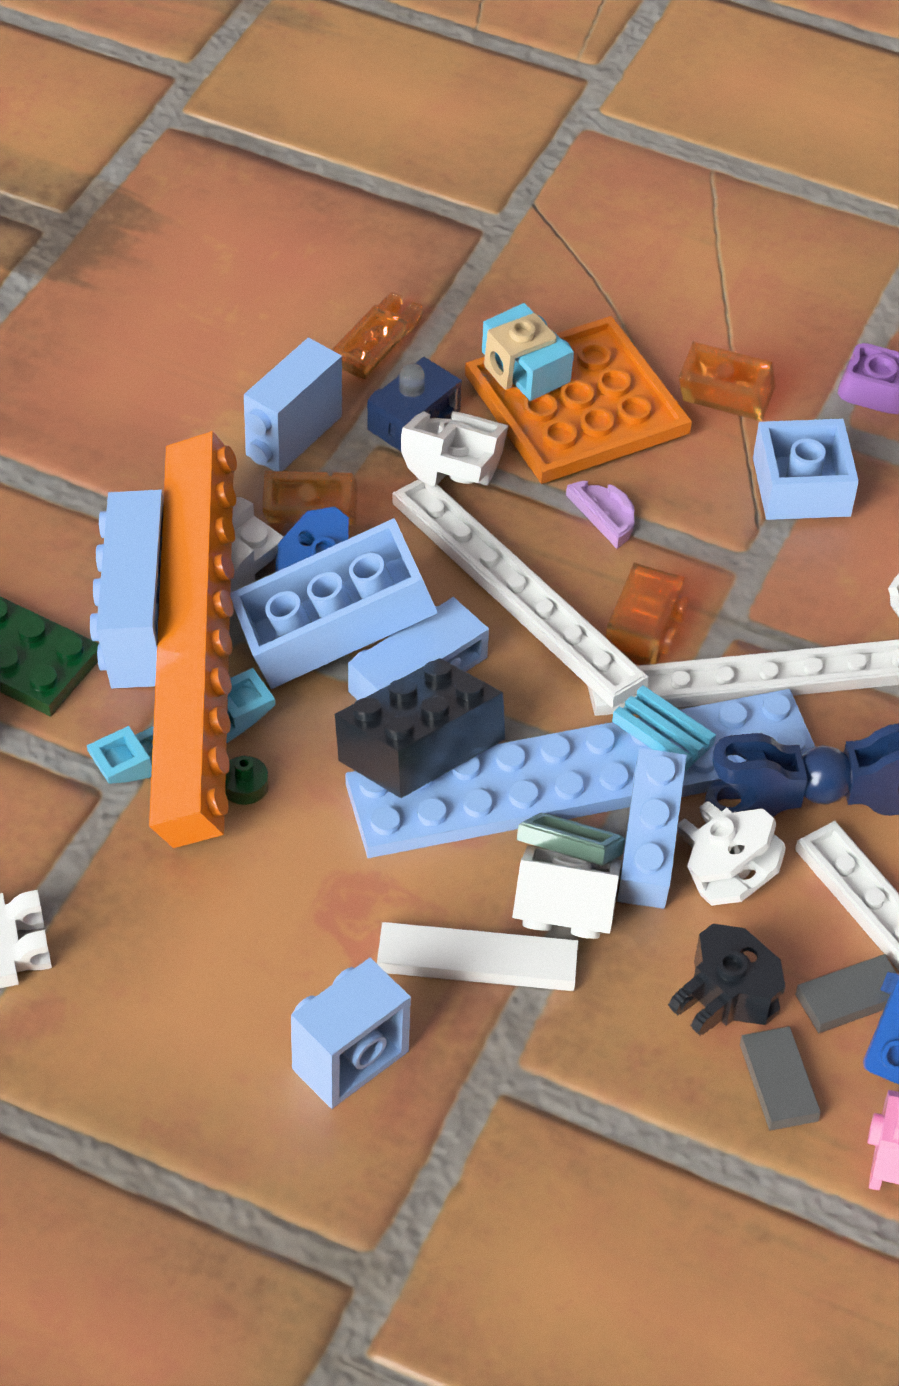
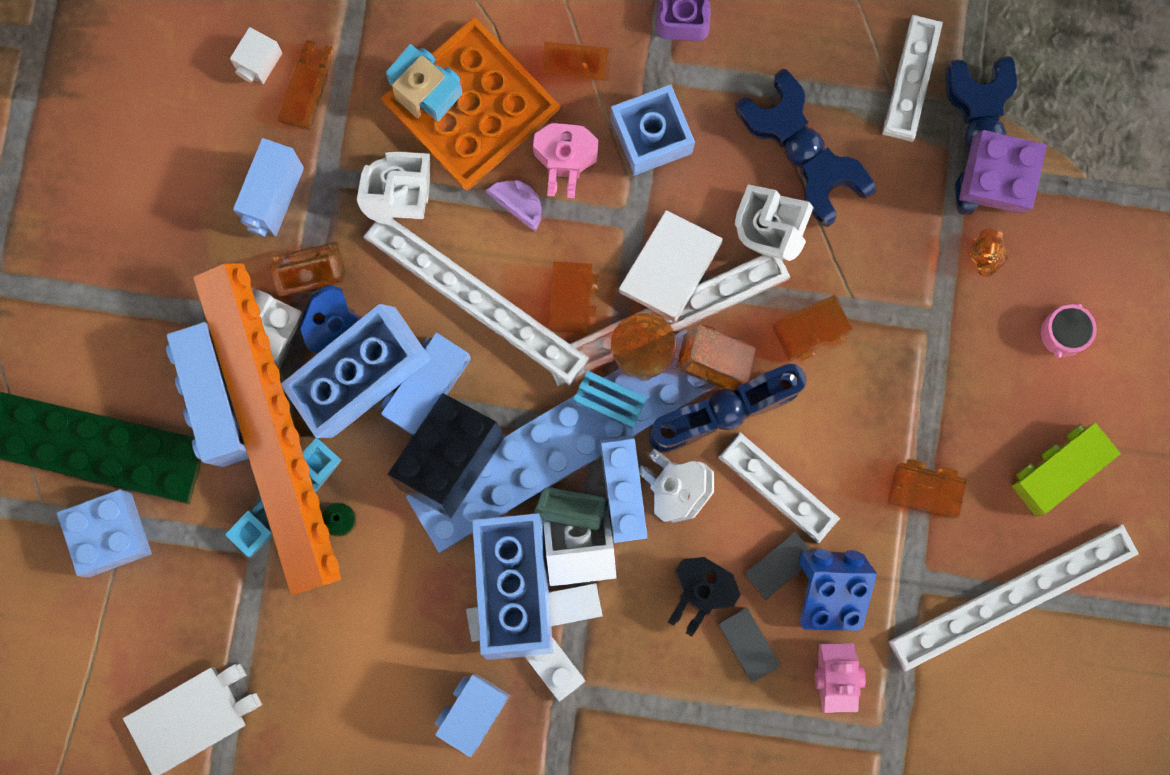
camera: 15 degrees left, 30 degrees up
dark blue piece [367,357,462,452] -> none
none -> white brick [230,27,282,84]
none -> light blue brick [472,513,553,660]
none -> white plate [525,637,586,702]
none -> bright pink hinge [533,123,599,198]
none -> clear orange tile [611,313,677,381]
none -> white tile [619,210,723,322]
none -> clear orange brick [676,324,756,390]

